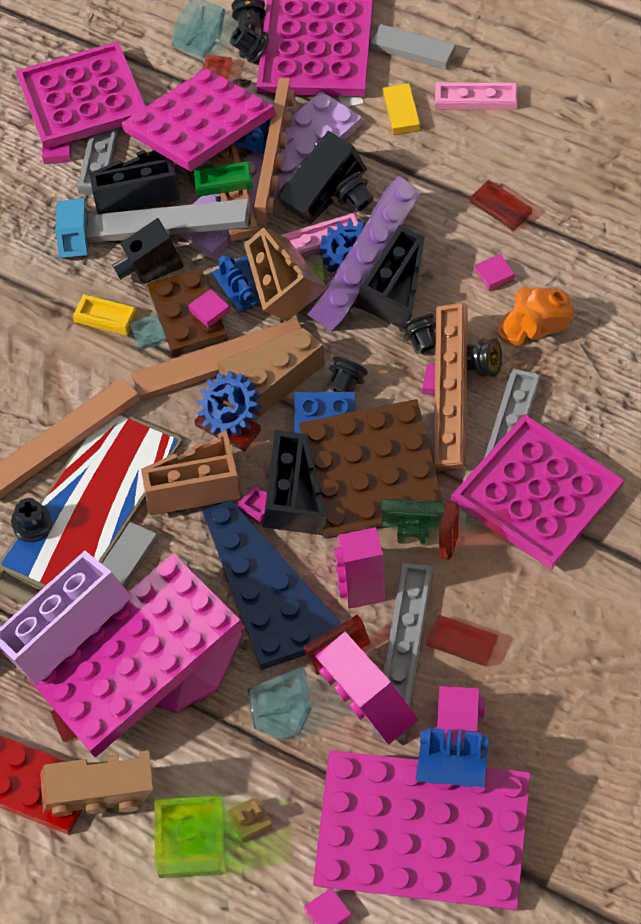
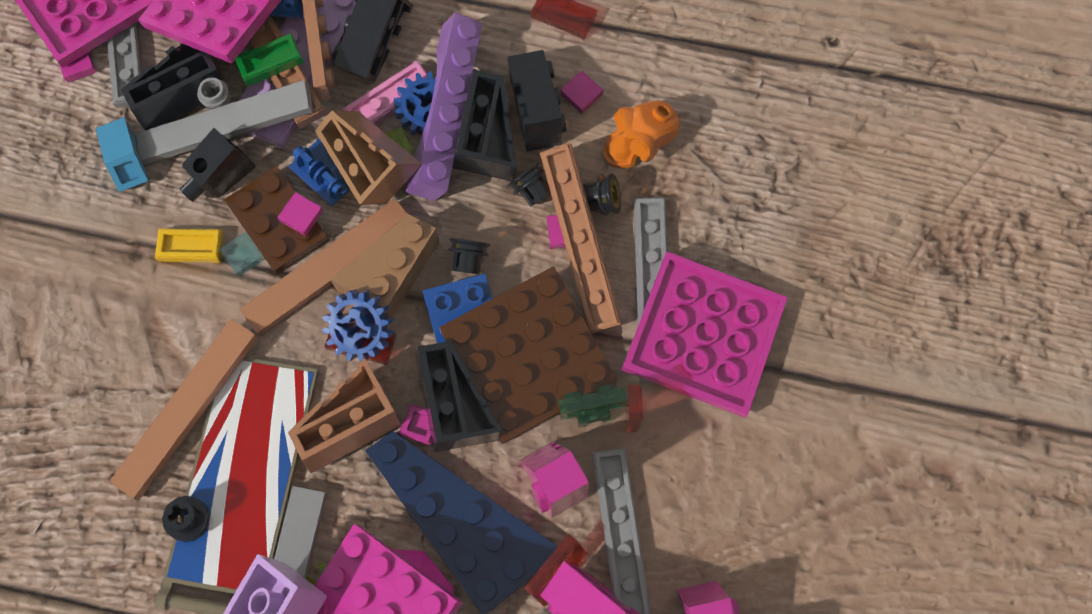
camera: 20 degrees left, 15 degrees up
black piece [332,172,374,213] -> none
clear red tile [426,614,498,667] -> none
none -> light grey cone [197,78,231,110]
none -> black wedge [507,50,567,152]

